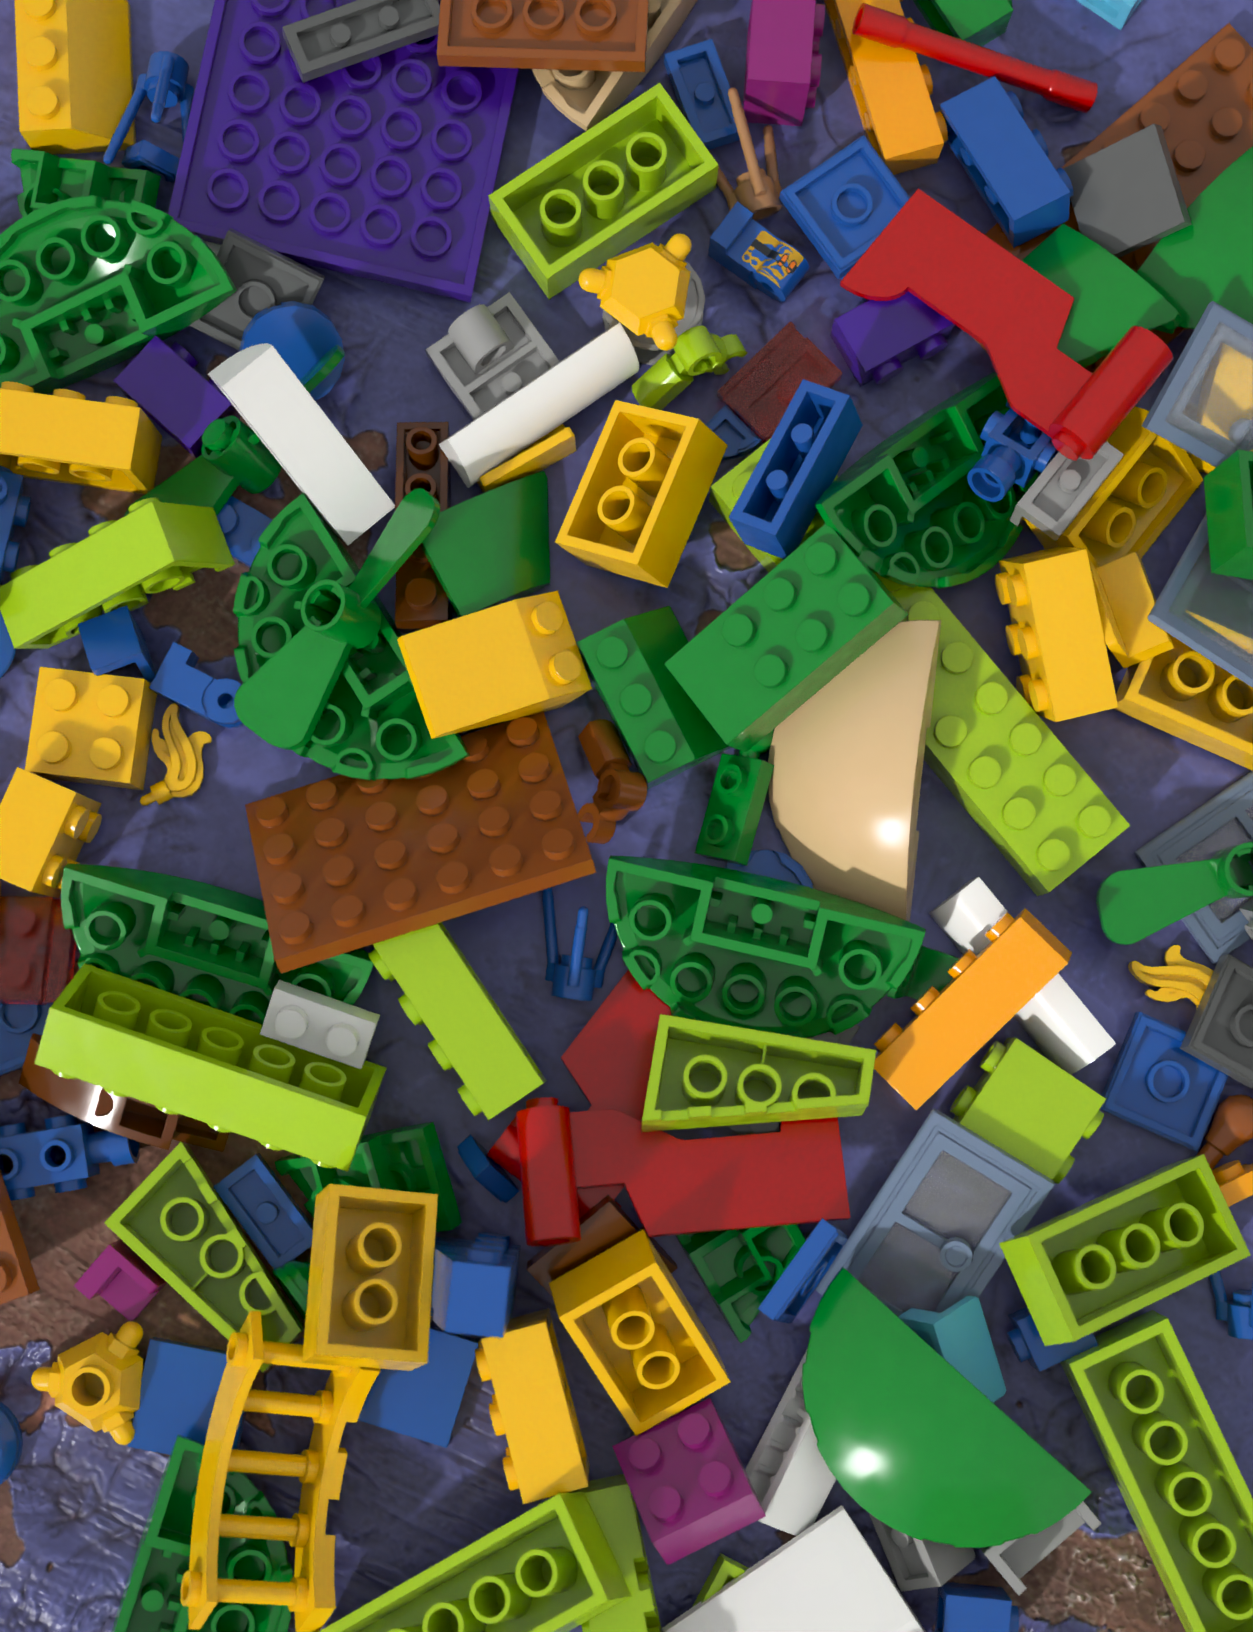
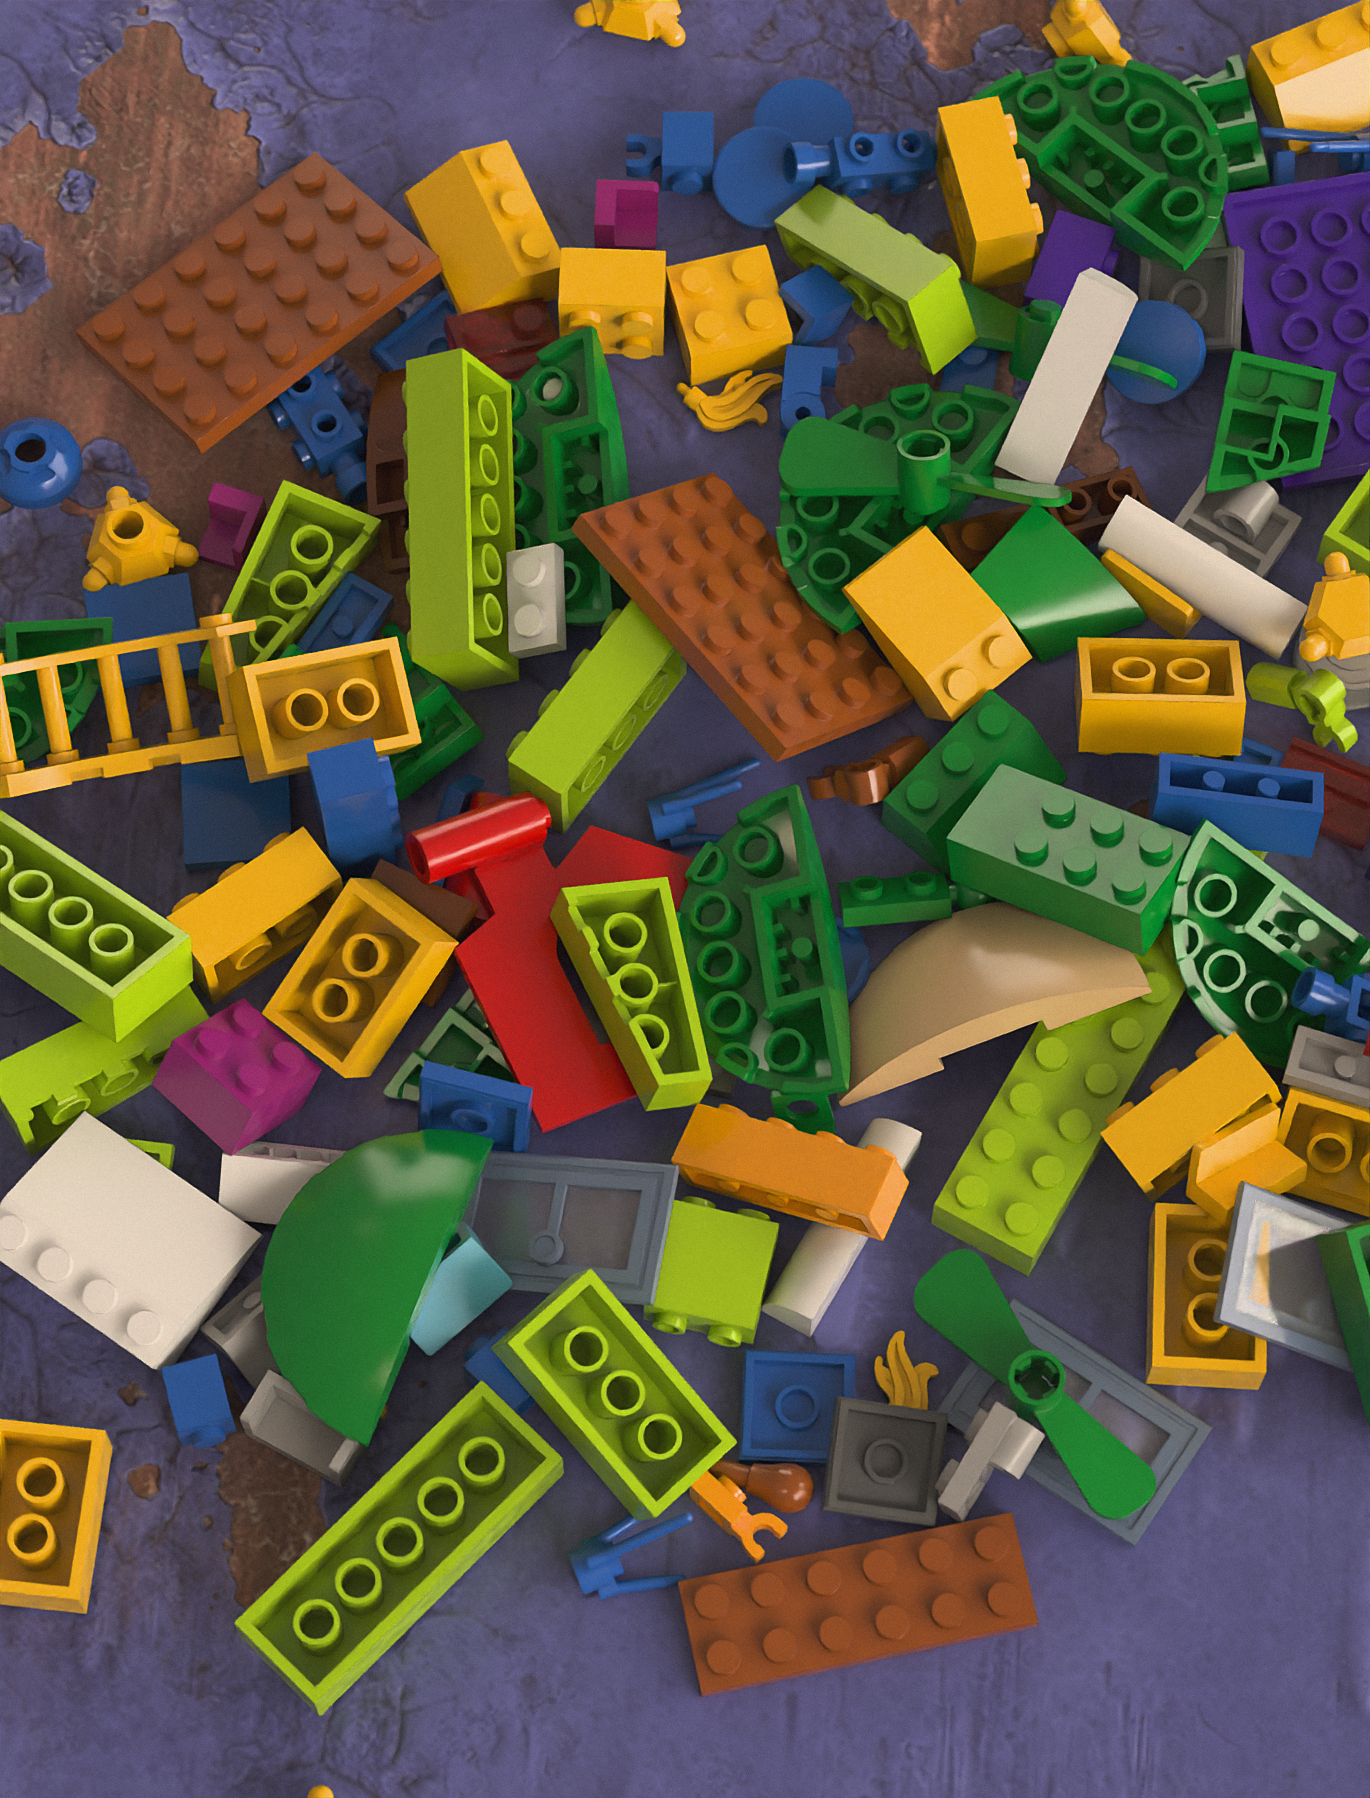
camera: 70 degrees right, 15 degrees down
none -> green slope [1204,350,1337,493]

